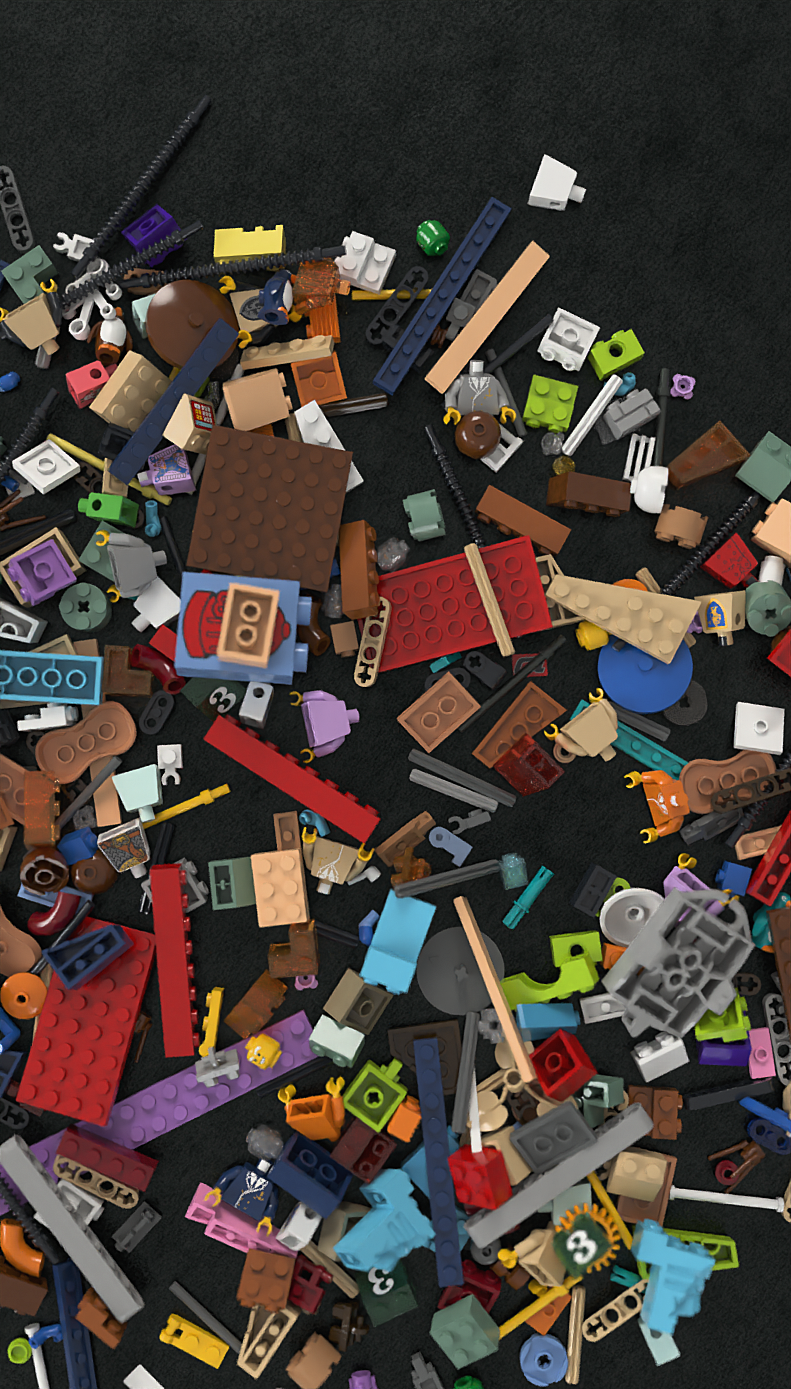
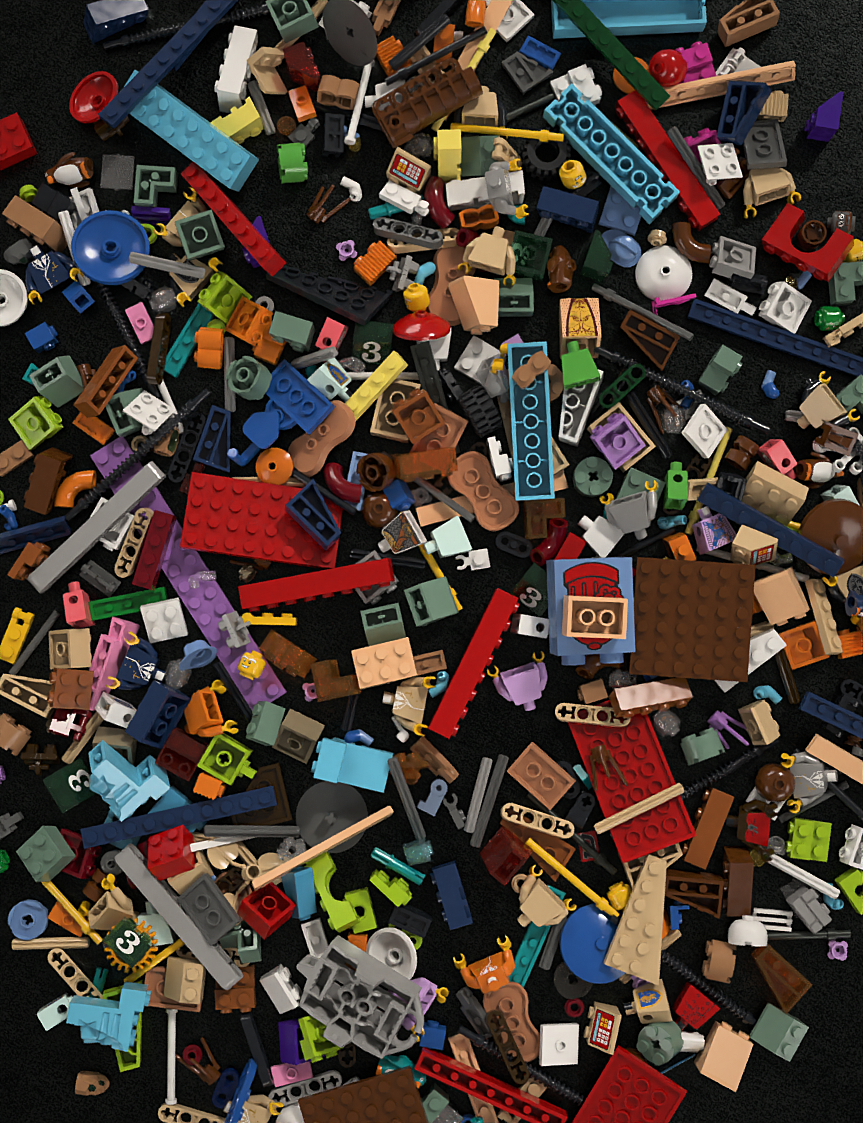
camera: 85 degrees right, 0 degrees up
none -> tan slope [48,628,92,669]
none -> coral torso [63,582,95,629]
none -> medium nougat rock [75,1071,110,1096]
none -> green plate [88,587,168,621]
none -> white plate [140,597,188,643]
none -> medium blue piece [179,640,217,671]
none -> clear arm [188,571,216,589]
none -> dark tan plate [239,565,256,583]
none -> lime plate [370,869,412,907]
none -> sand green slope [404,577,459,627]
none -> dark blue wedge [430,861,473,930]
none -> tan beam [500,803,574,839]
none -> yellow bar [525,838,620,917]
none -> dark red plate [564,997,584,1018]
none -> slope [584,1001,622,1055]
none -> reddish brown plant [589,745,628,791]
none -> clear head [660,405,686,433]
none -> orange torso [662,532,696,561]
none -> reddish brown wedge [665,869,724,919]
none -> blue bracket [667,900,690,930]
none -> medium lavender plant [707,710,749,749]
none -> reddish brown wheel [724,435,760,471]
none -> torso [726,799,778,862]
none -> tan slope [738,700,780,745]
none -> medium azure arm [753,685,782,704]
none -> reddish brown piece [813,420,859,456]

